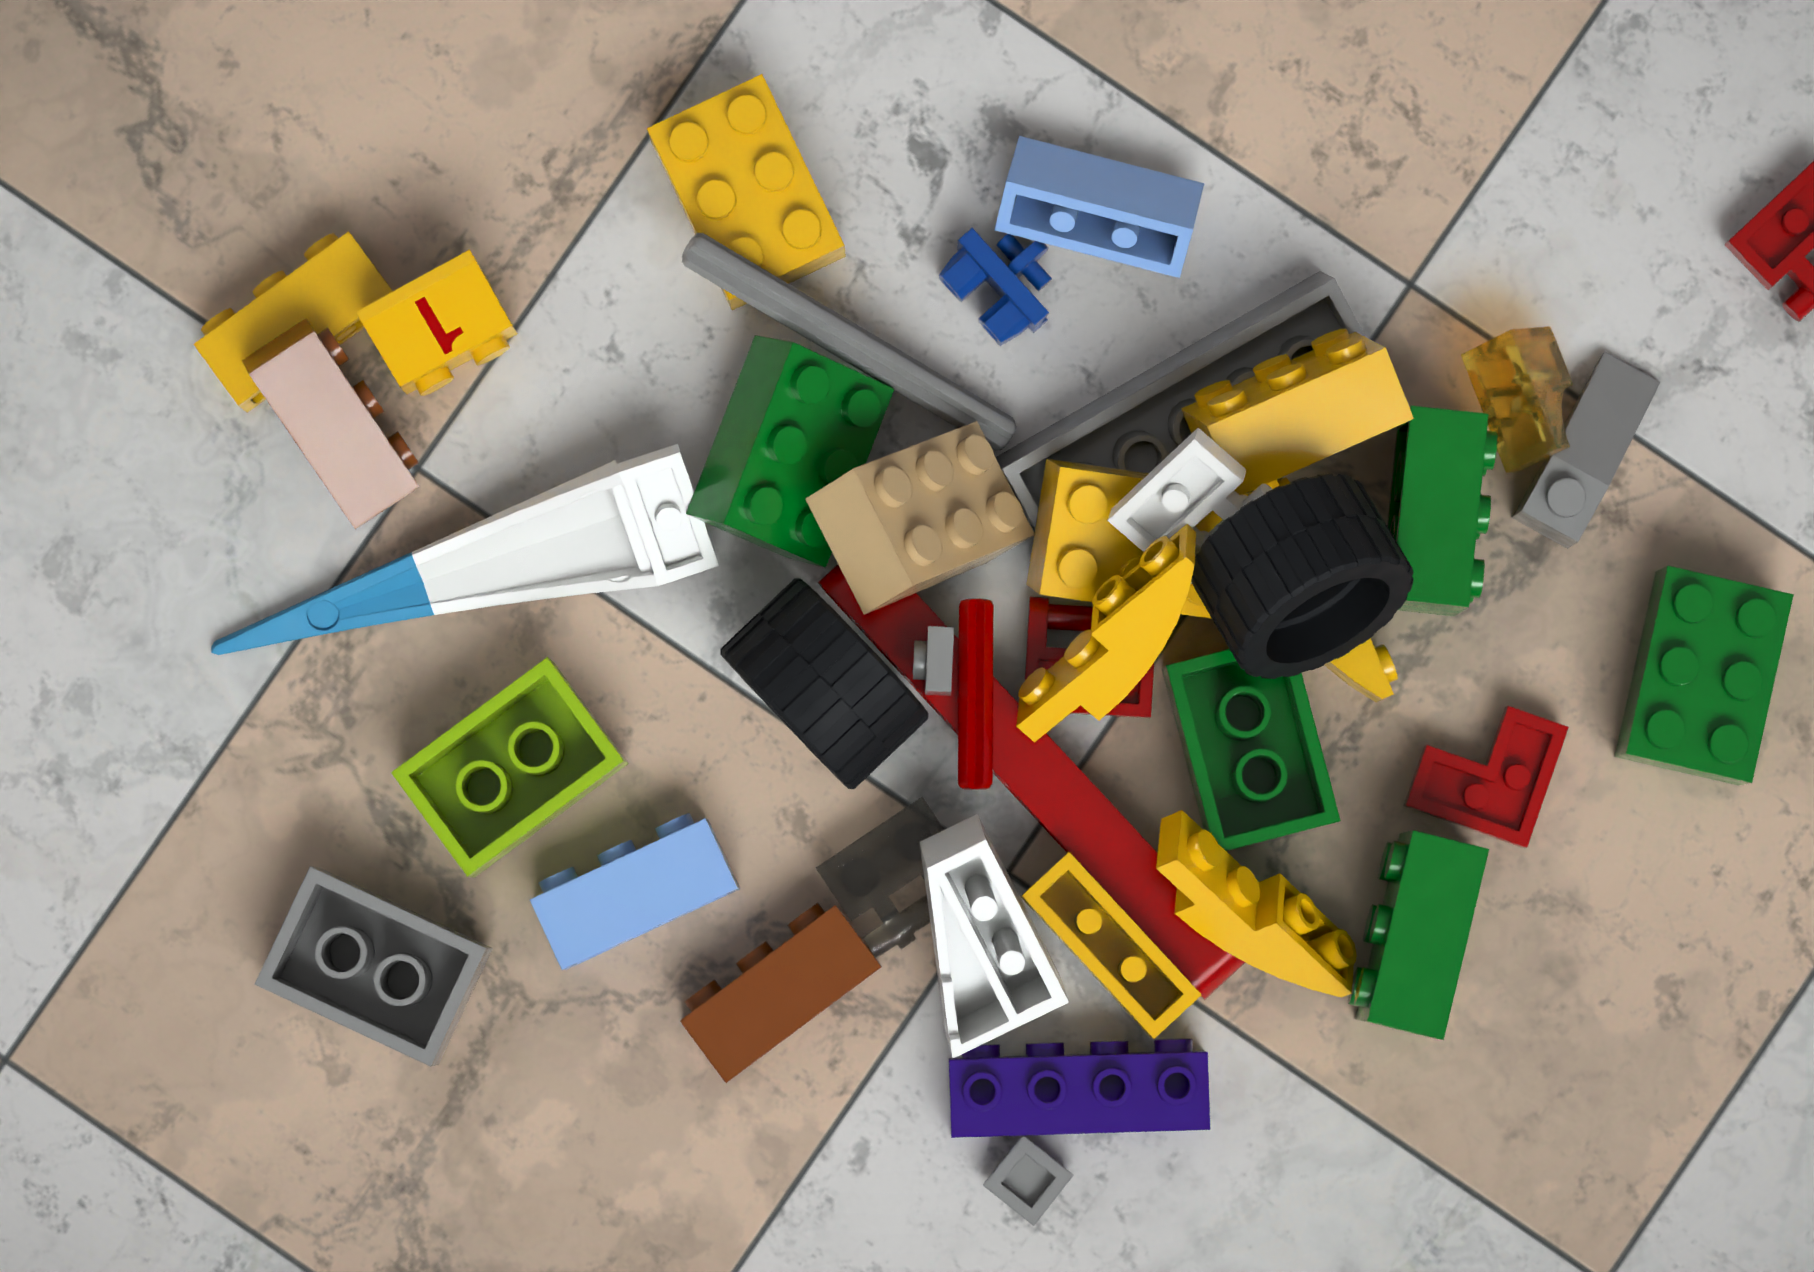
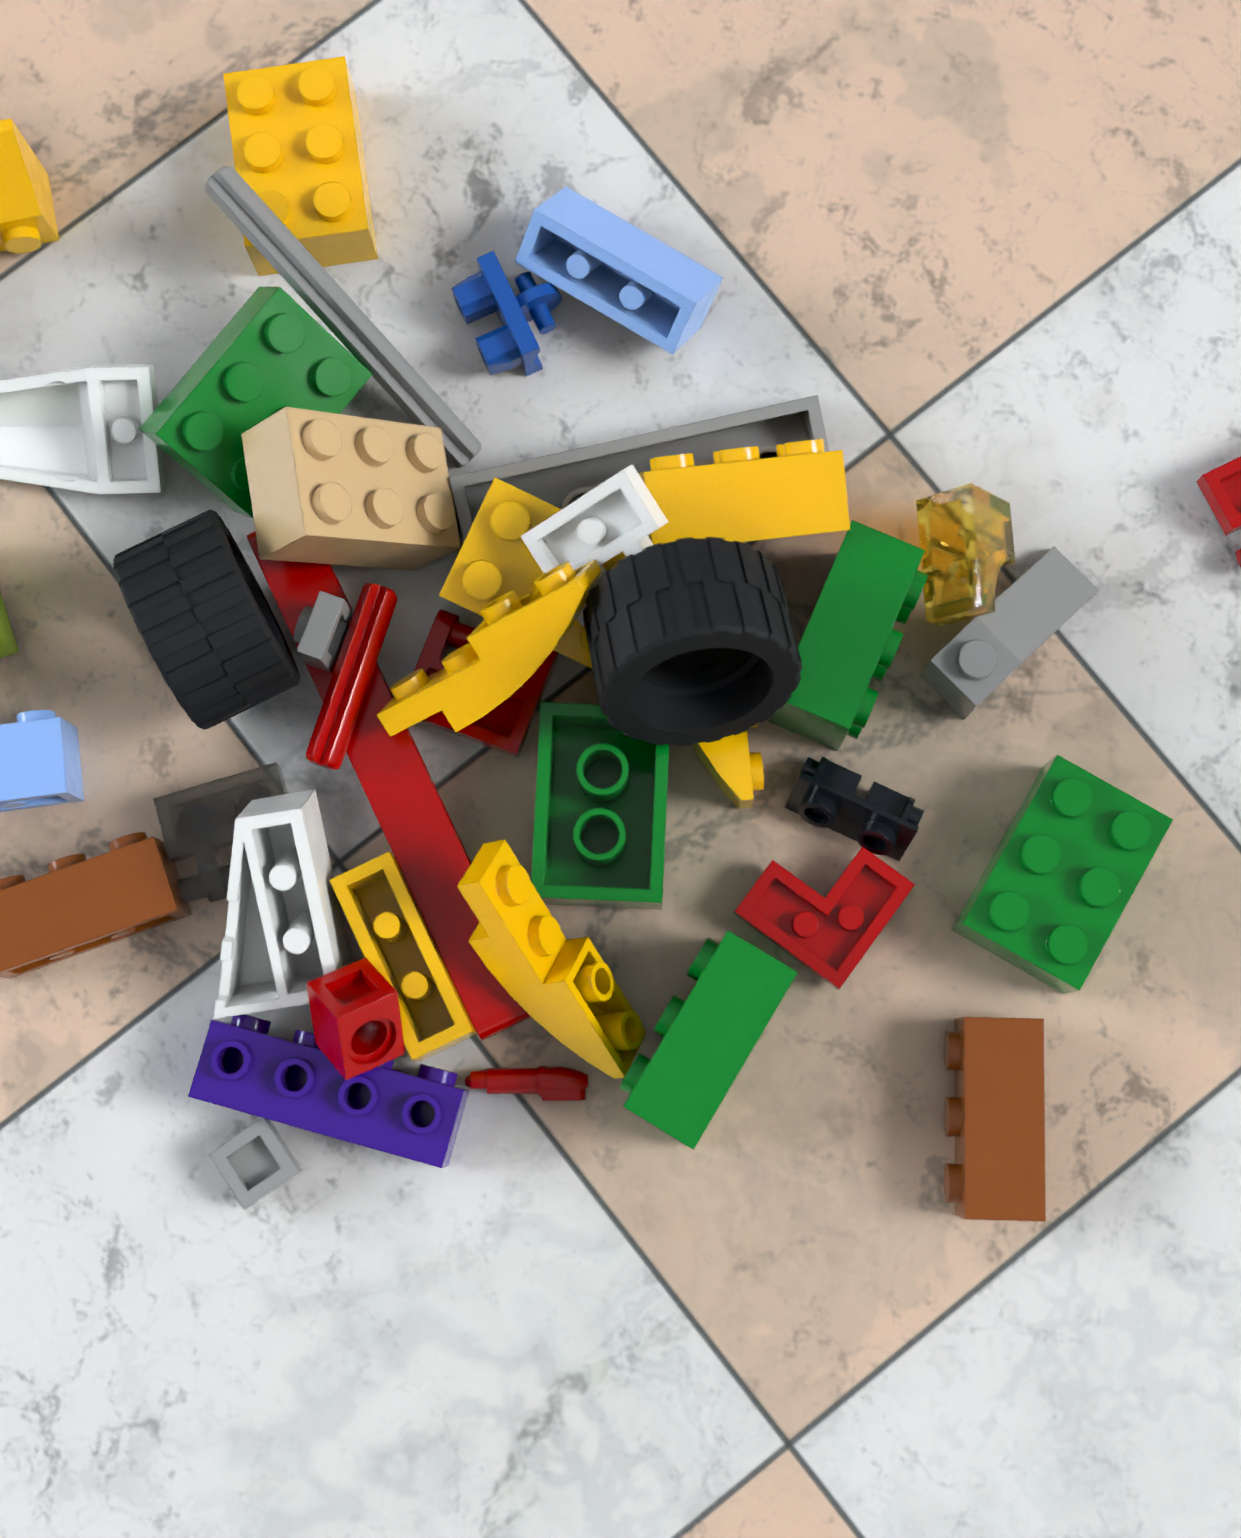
camera: 20 degrees right, 5 degrees down
none -> red brick [306,958,405,1080]
none -> red piece [464,1066,588,1101]
none -> black hinge [784,756,924,861]
none -> dark orange brick [943,1017,1046,1221]

